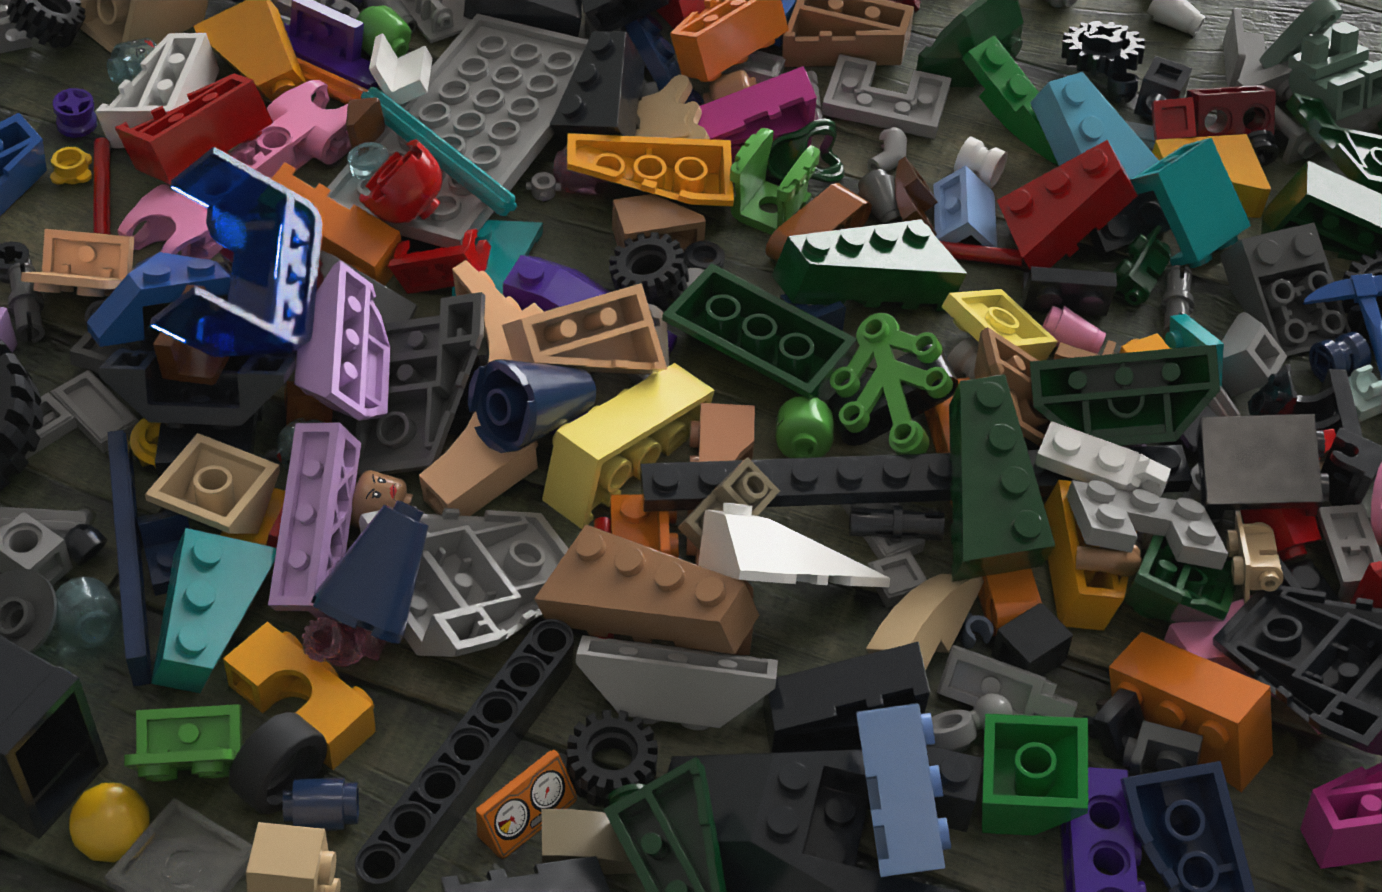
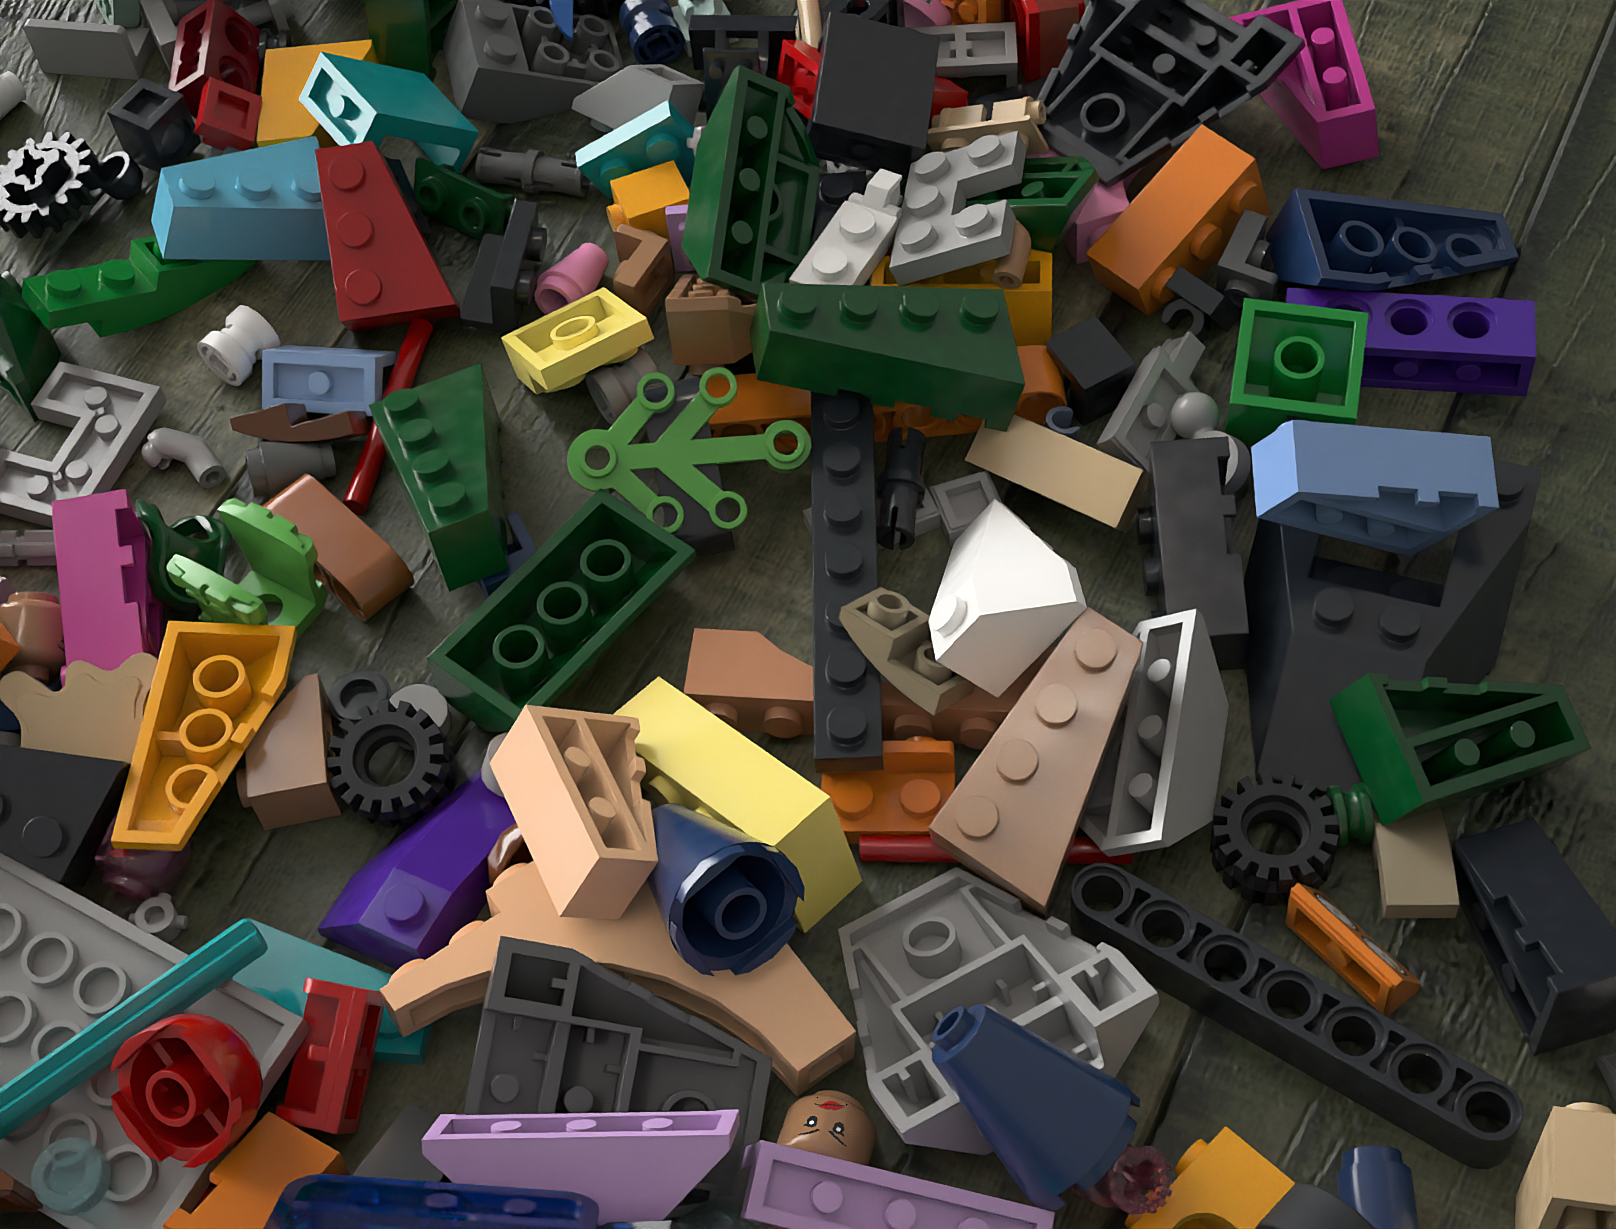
camera: 75 degrees left, 5 degrees up
bright green head [775,396,834,458] -> none

